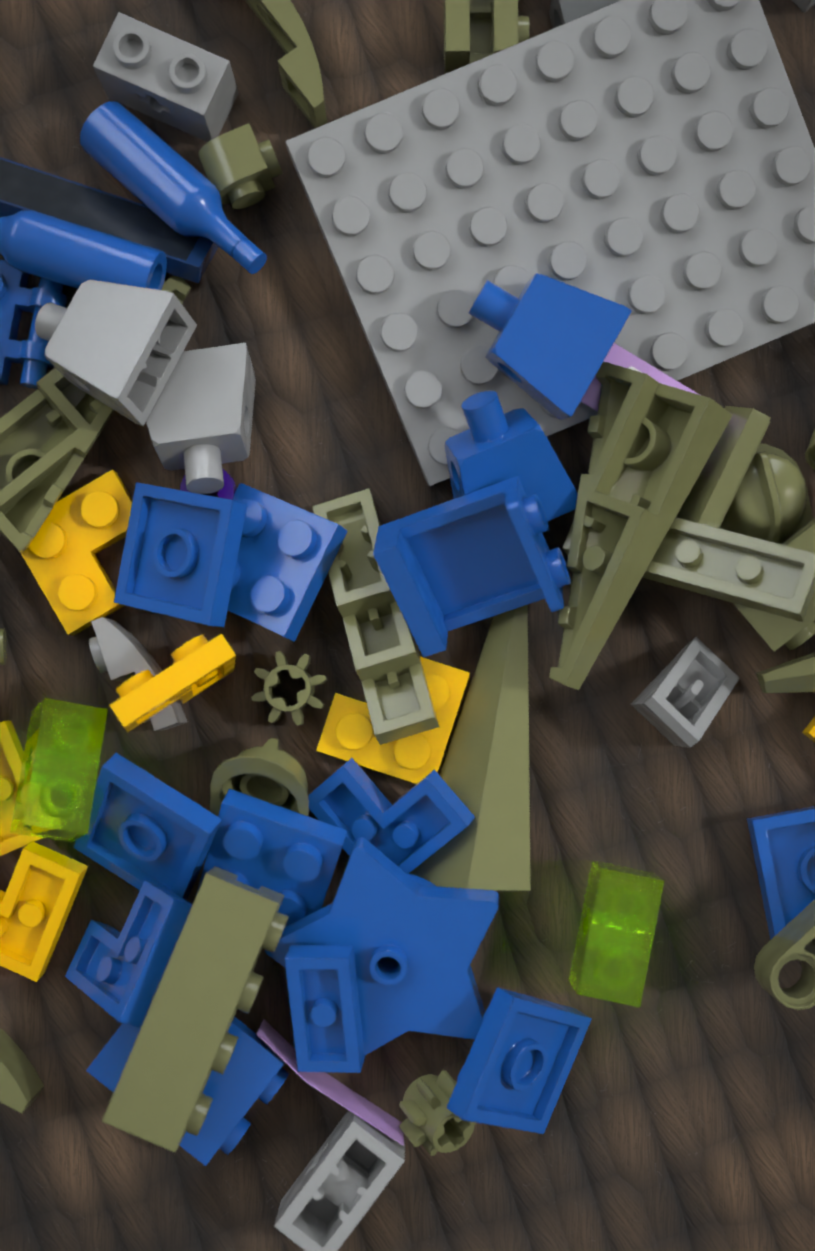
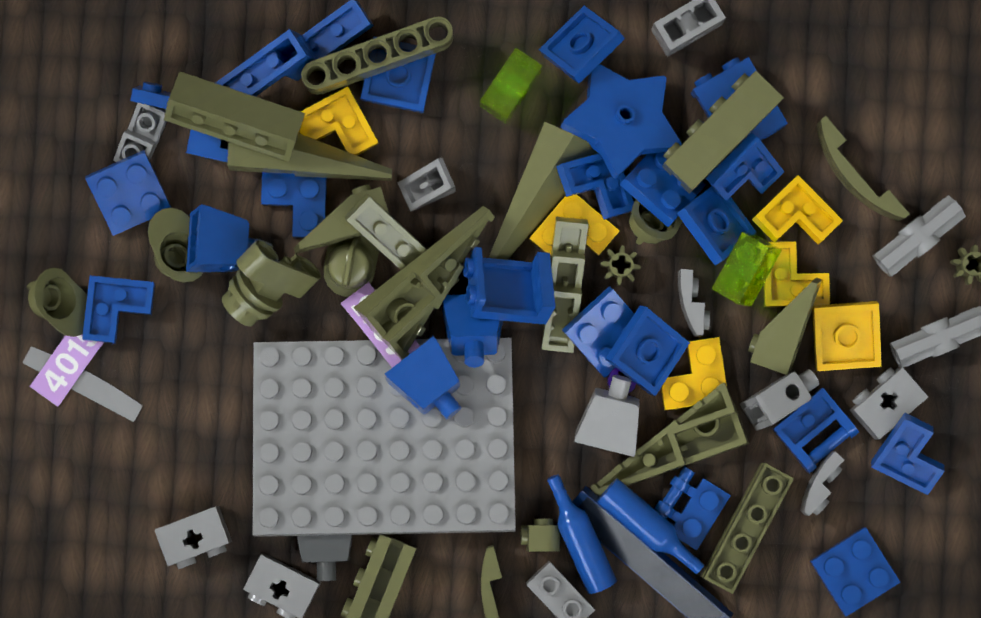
camera: 165 degrees left, 0 degrees up
light grey torso [35,280,197,426] -> none
yellow plate [110,634,236,732] -> none
lavender sticker [257,1019,404,1145] -> none
blue plate [285,945,365,1073] -> none
olive gear [399,1070,477,1156] -> none
olive tile [676,406,771,528] -> none

